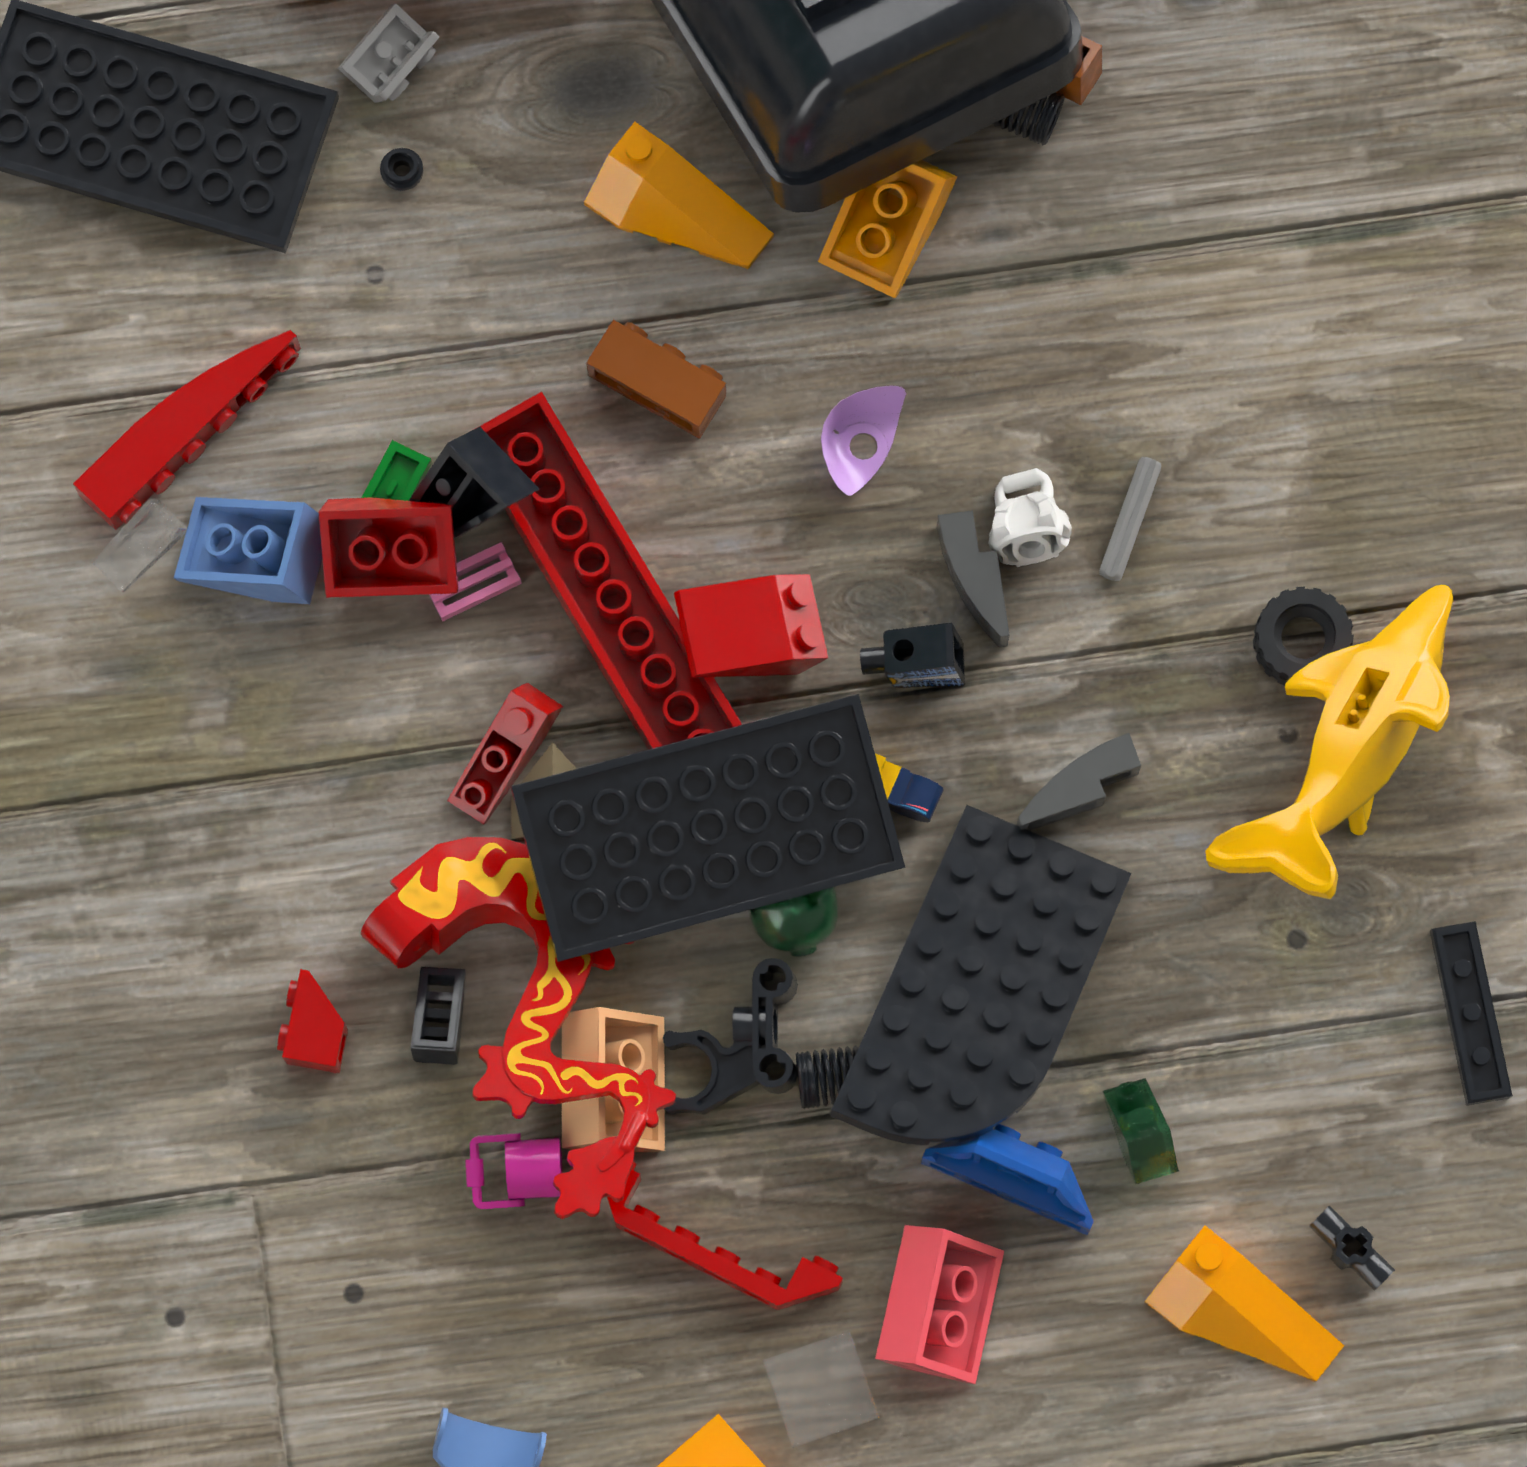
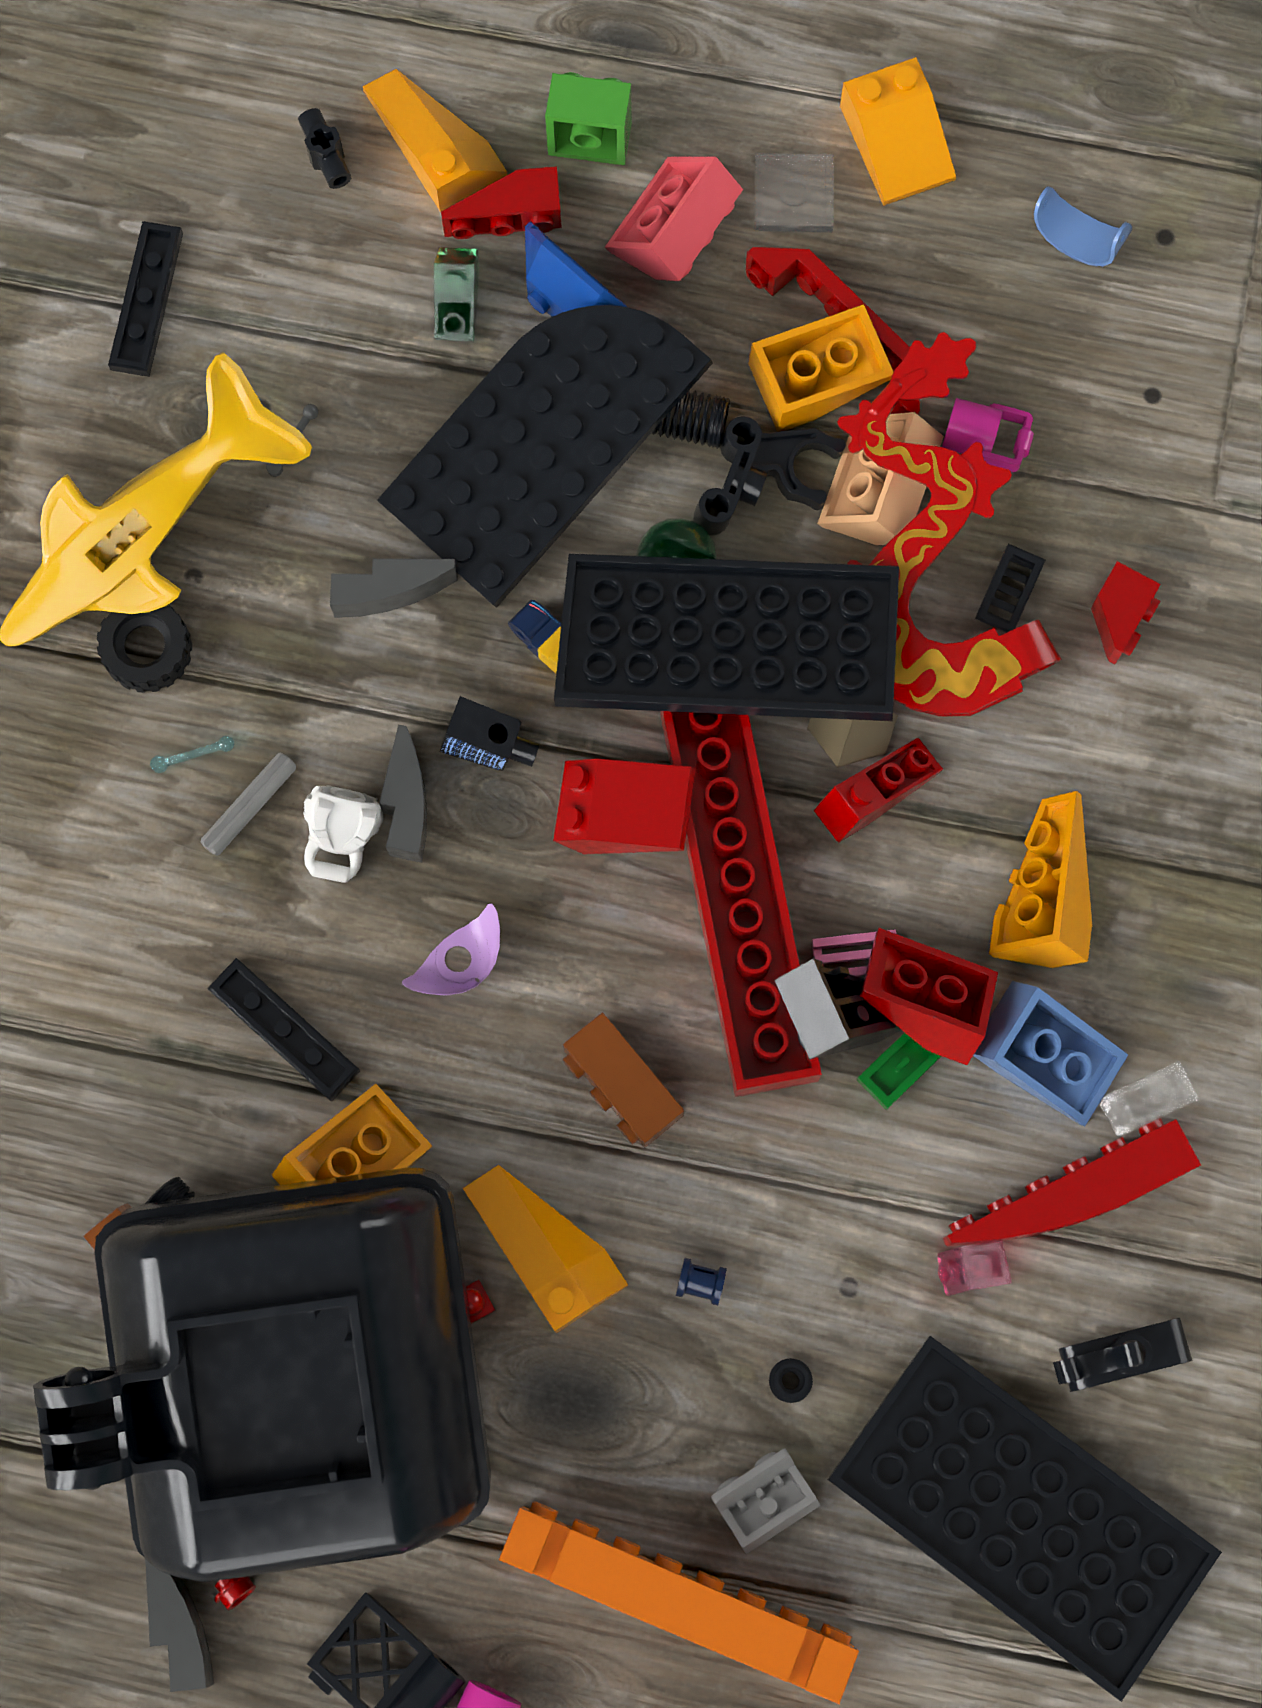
camera: 160 degrees left, 0 degrees up
none -> clear light blue hinge [150,736,234,773]
none -> black tile [207,958,360,1102]
none -> dark grey hinge [266,404,318,477]
none -> red slope [441,166,562,239]
none -> red piece [466,1280,496,1324]
none -> bright green brick [545,72,632,165]
none -> dark blue bush [676,1258,727,1306]
none -> light orange slope [748,305,893,432]
none -> clear pink bracket [937,1240,1012,1296]
none -> light orange wedge [989,791,1092,968]
none -> black piece [1053,1318,1193,1392]

